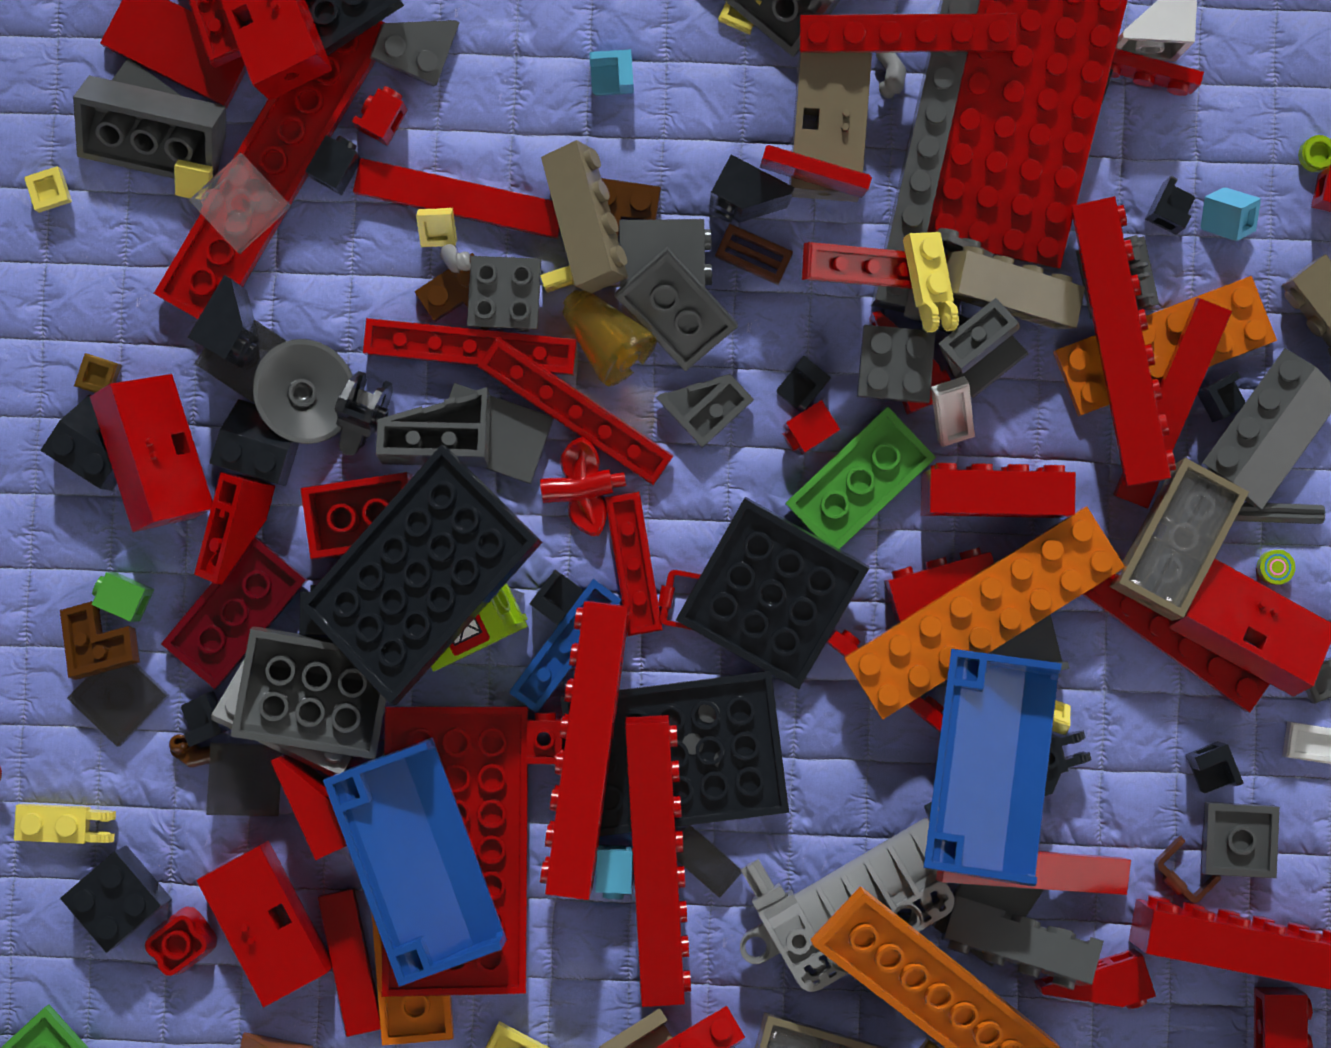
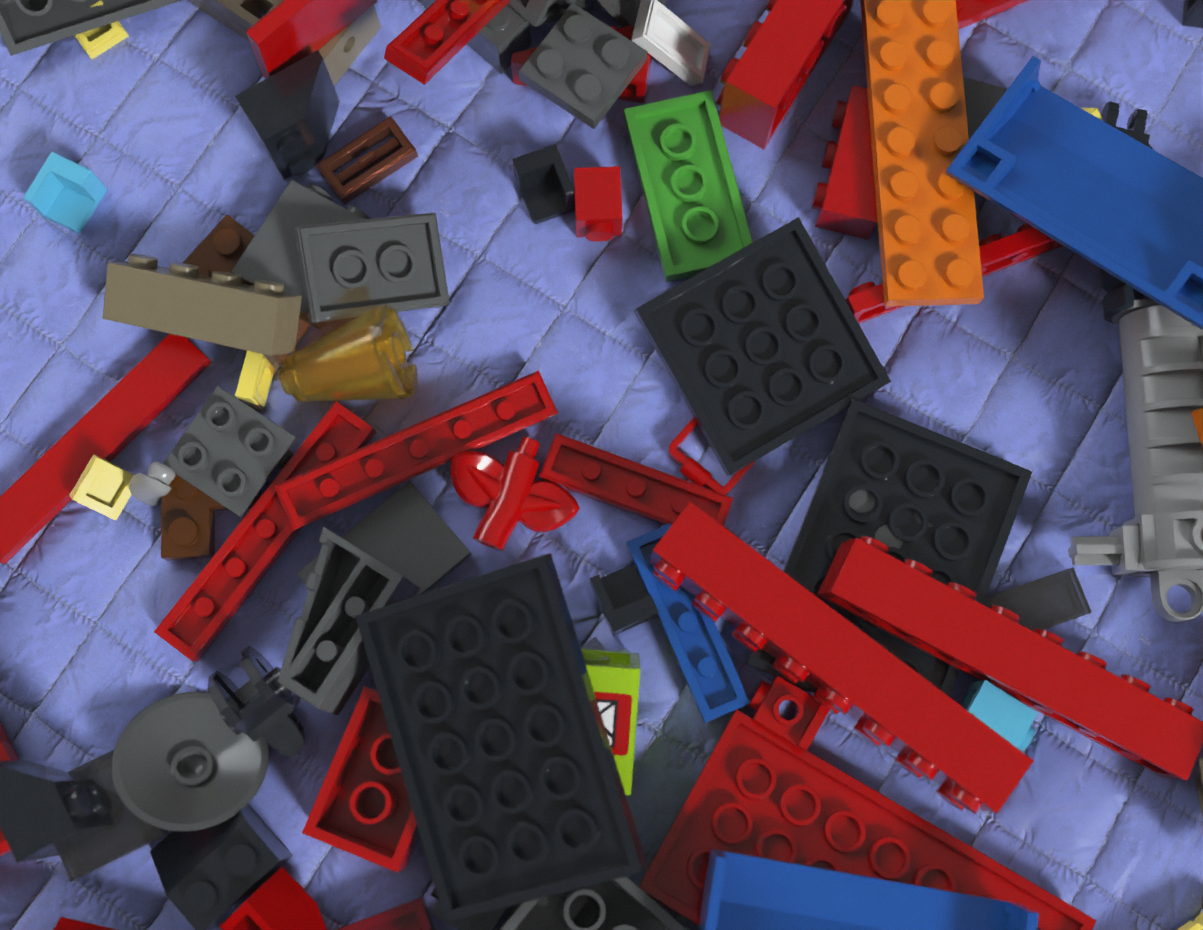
camera: 60 degrees left, 10 degrees down
dark grey wing [656,374,754,448] -> none

